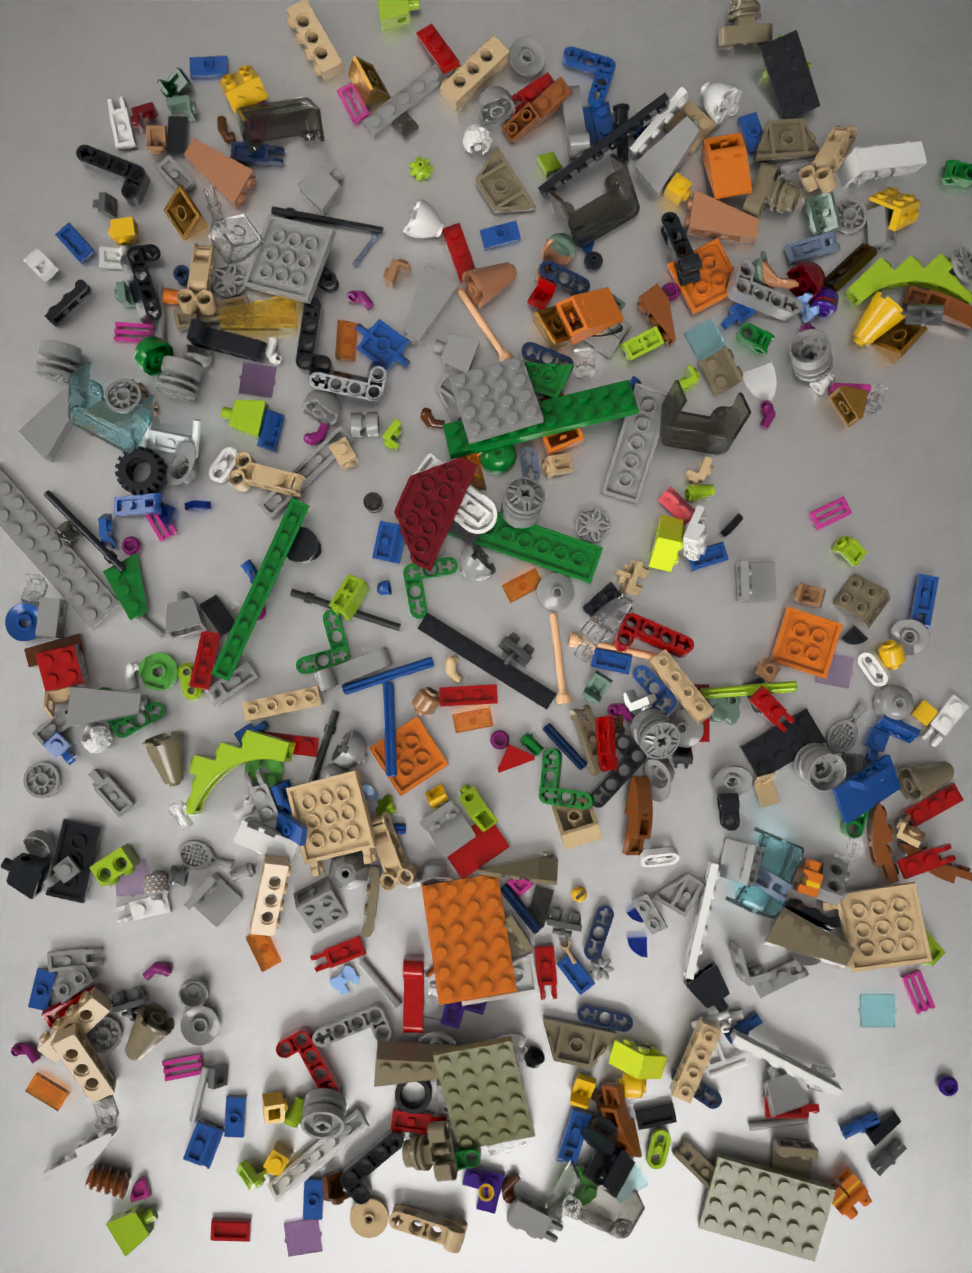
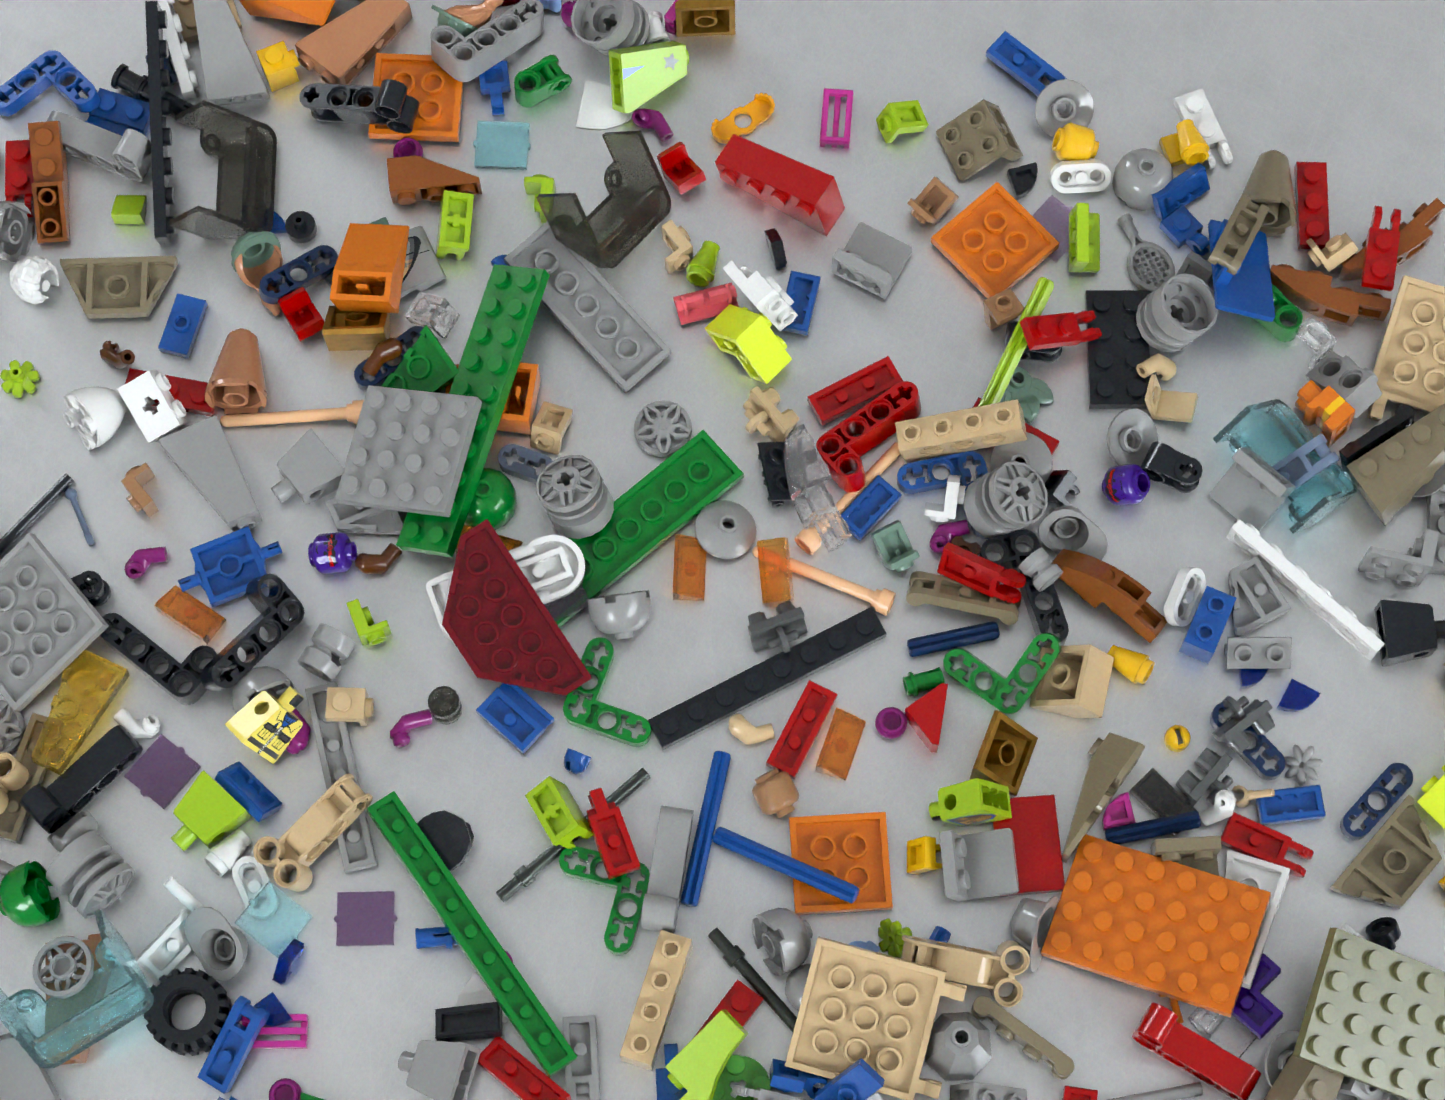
camera: 60 degrees left, 15 degrees down
dark tan bracket [697,346,743,397] -> none
none -> reddish brown arm [100,341,135,369]
none -> white brick [118,370,188,443]
none -> white cone [204,829,252,877]
none -> light yellow torso [225,686,304,764]
none -> clear light blue piece [234,881,313,958]
none -> dark purple head [308,532,357,574]
none -> clear purple piece [334,891,398,946]
none -> reddish brown arm [362,338,403,376]
none -> magenta arm [390,709,432,748]
none -> red hinge [586,788,640,879]
none -> slope [608,41,689,114]
none -> red bracket [657,142,706,195]
none -> light orange piece [711,93,775,144]
none -> red wedge [715,134,845,236]
none -> clear orange slope [757,537,794,603]
none -> red plate [807,356,903,426]
none -> pearl gold slope [970,710,1038,796]
none -> light grey wheel [1018,547,1063,592]
none -> lime bracket [1069,203,1100,273]
none -> dark purple head [1102,464,1150,506]
none -> yellow cone [1107,645,1155,684]
none -> tan arm [1136,353,1177,381]
none -> yellow cone [1176,119,1209,166]
none -> blue brick [1179,586,1237,664]
none -> white arm [1200,790,1236,826]
none -> dark tan plate [1207,194,1270,276]
none -> dark grey hips [1212,696,1275,753]

